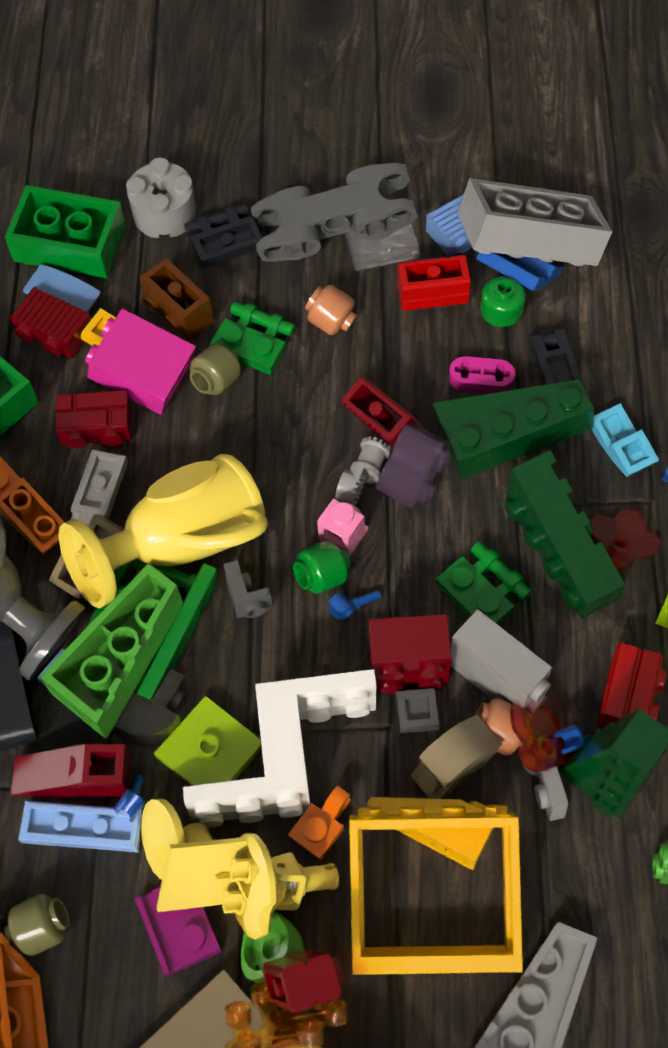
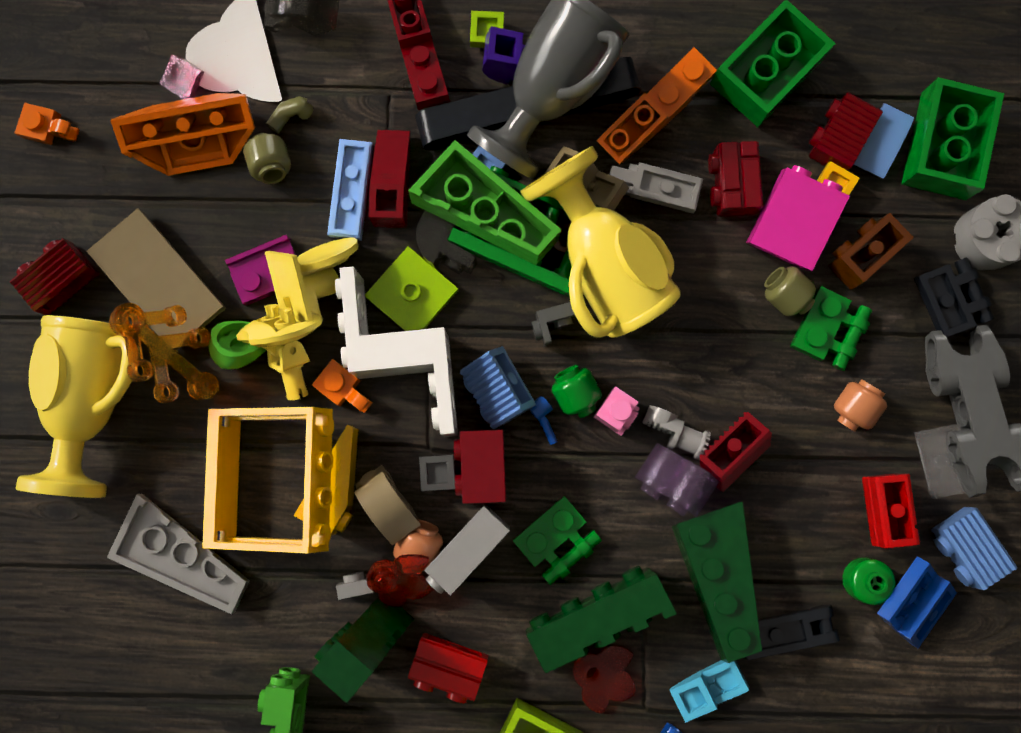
camera: 90 degrees right, 20 degrees up
blue hand [114,775,146,822] -> none
dark red brick [262,949,344,1013] -> none
dark pink beam [449,356,515,394] -> none
light grey brick [457,178,612,266] -> none
blue hand [554,725,585,754] -> none
none -> medium blue brick [460,346,536,429]

